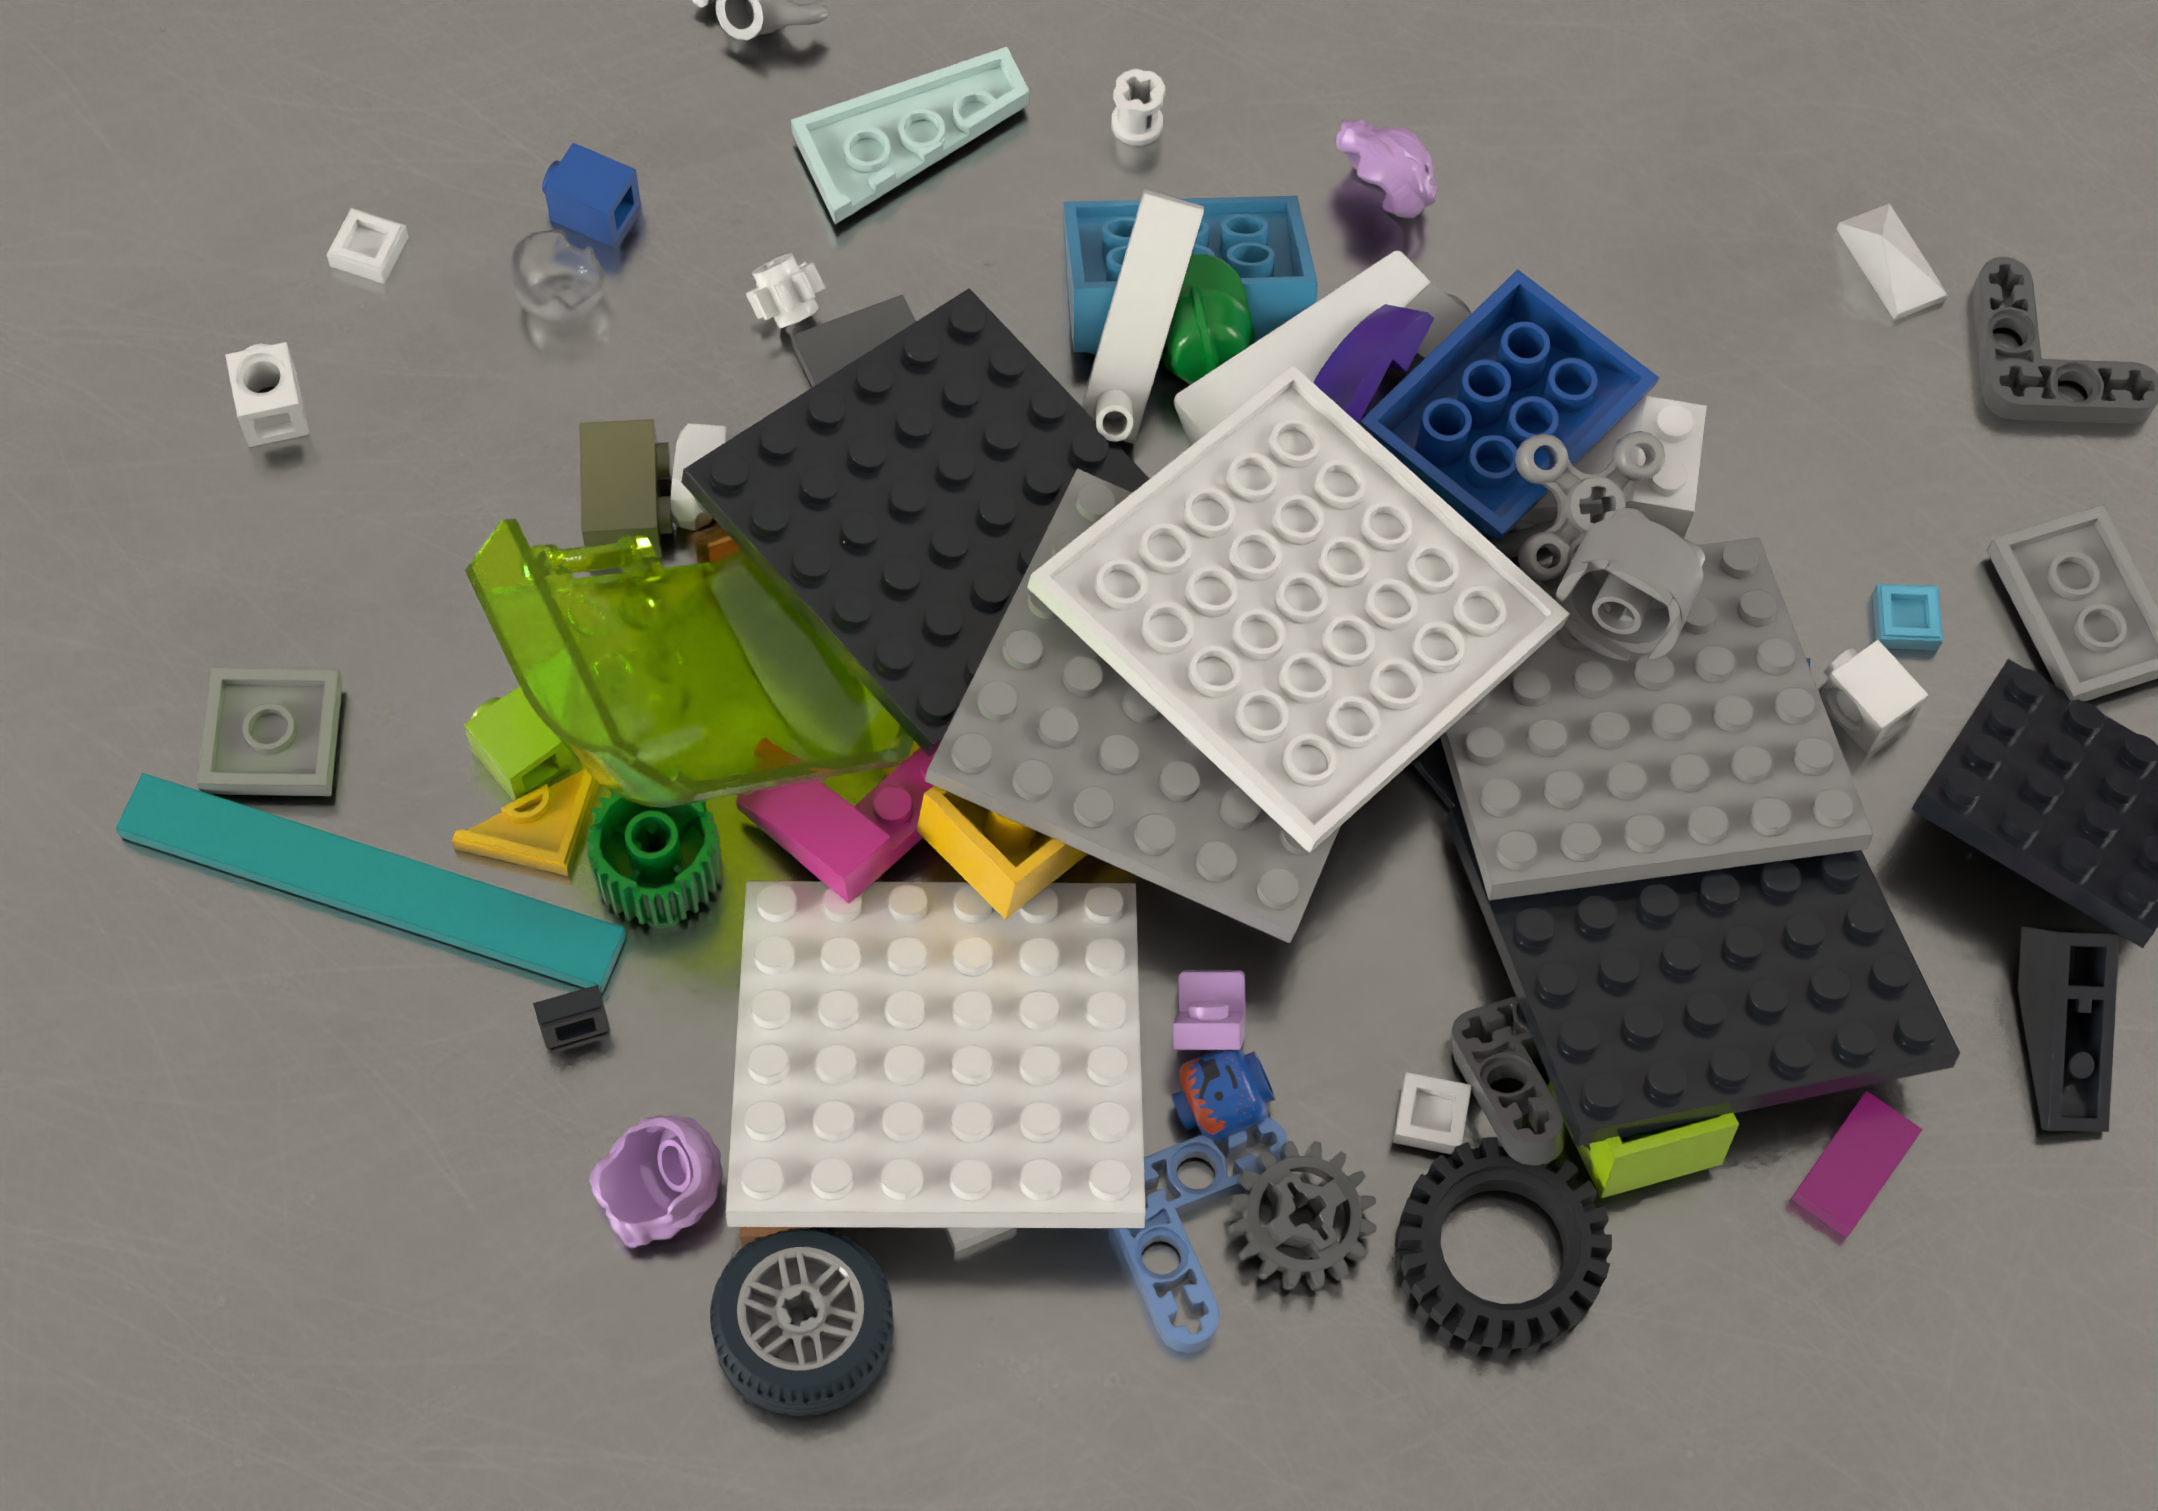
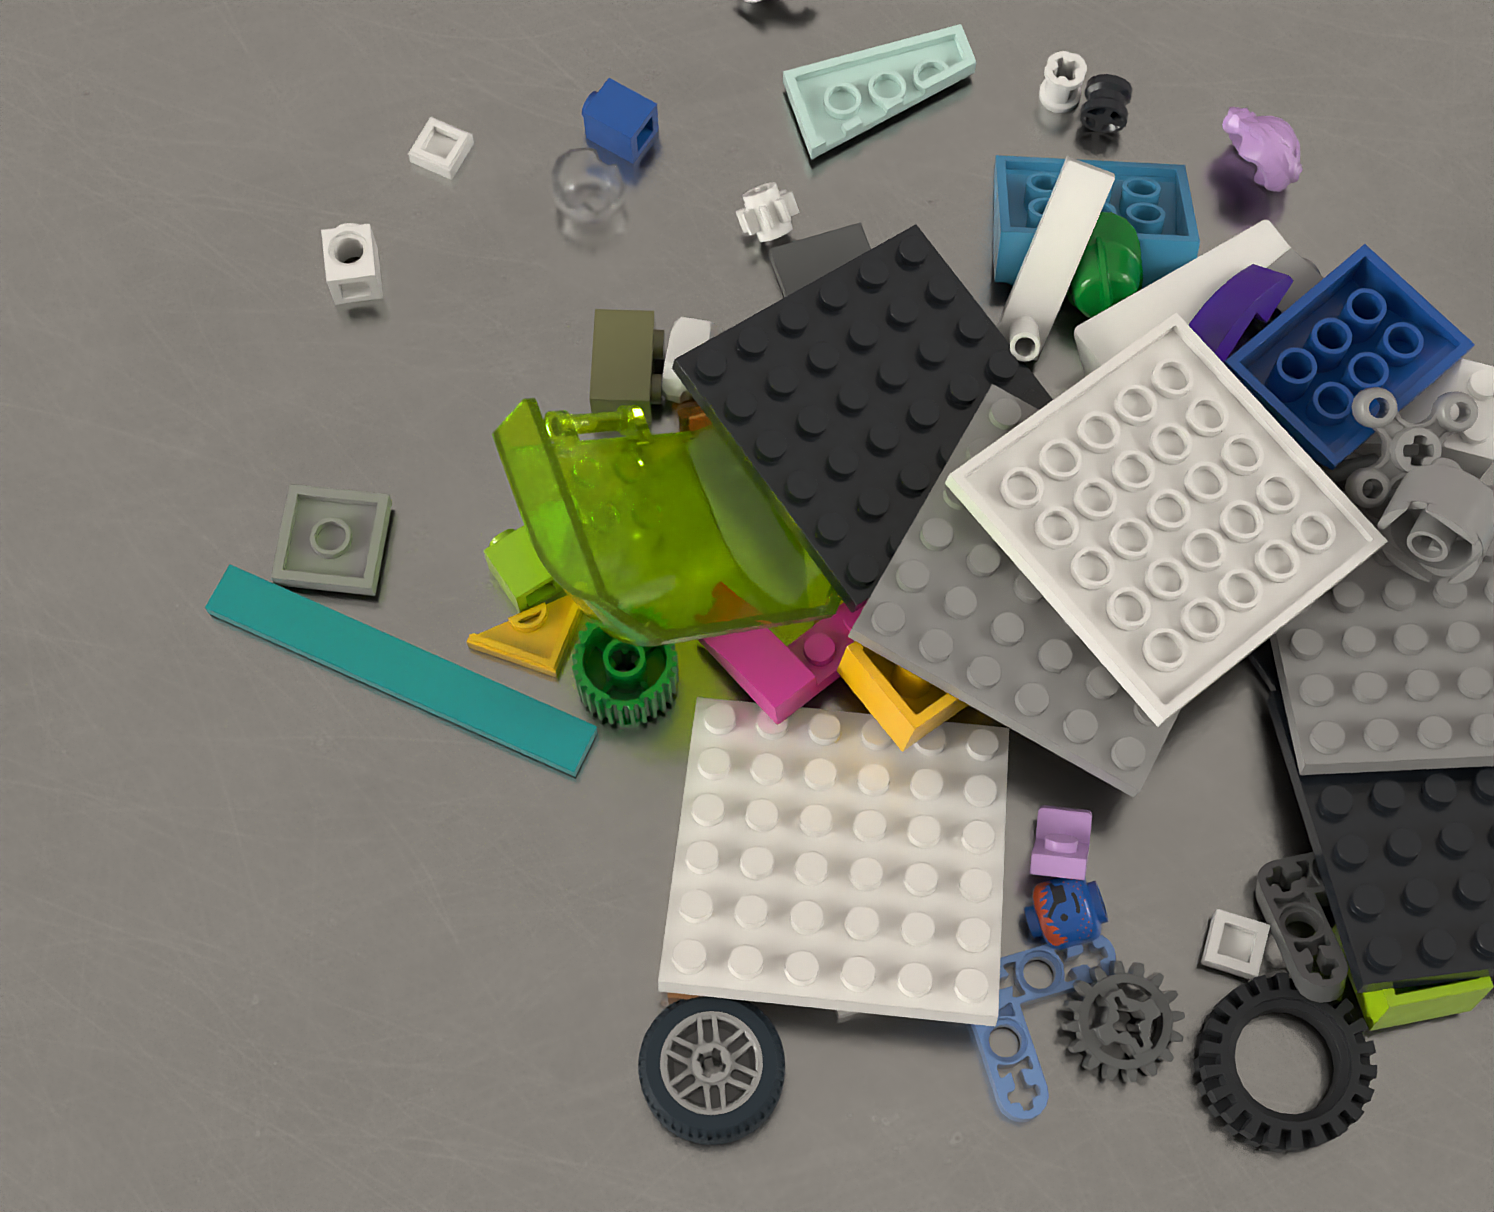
camera: 10 degrees right, 5 degrees up
black tile [533,985,610,1048] -> none
lavender hair [589,1115,723,1248] -> none
none -> black wheel [1080,74,1133,133]

